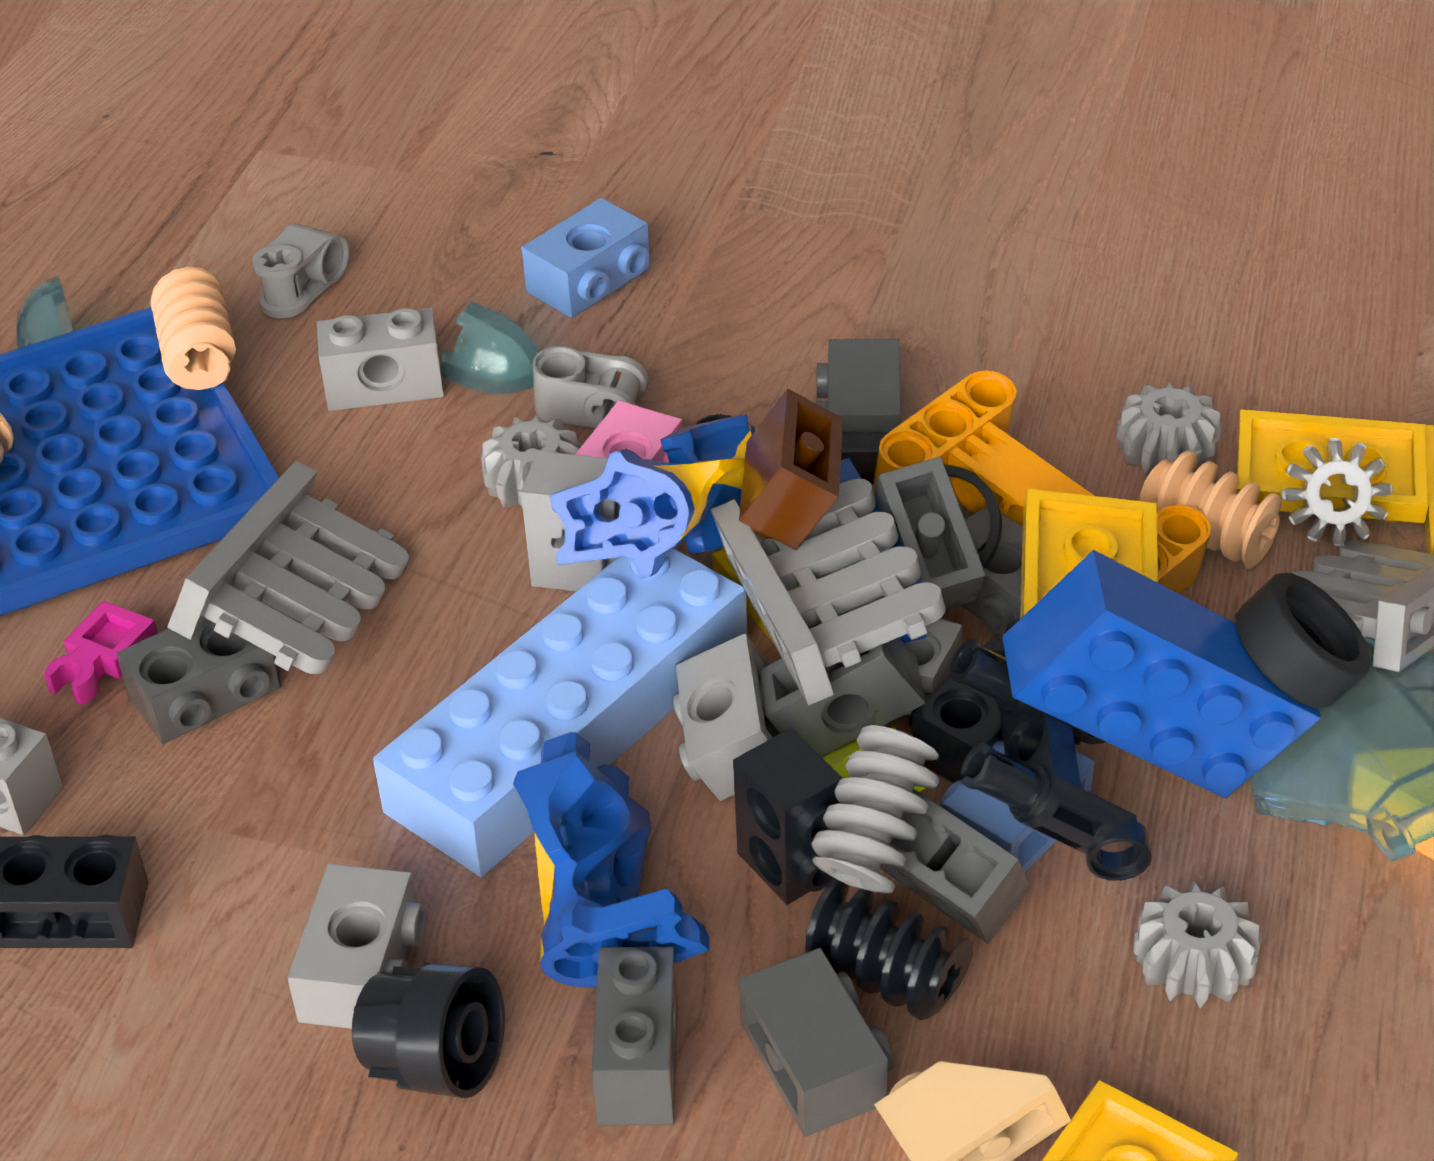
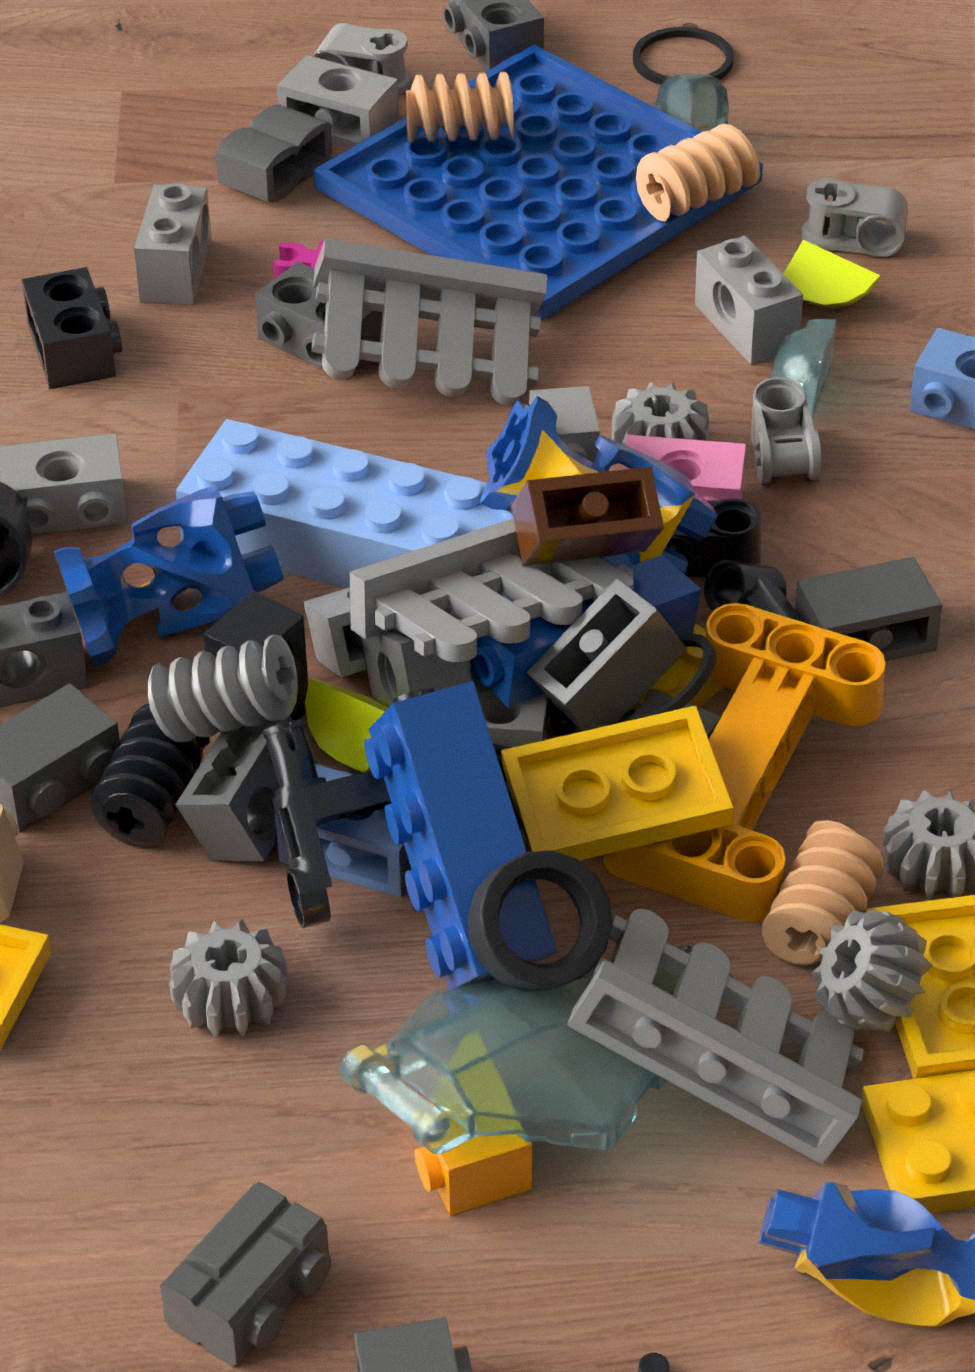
camera: 70 degrees right, 0 degrees up
none -> neon yellow brick [784,240,880,309]

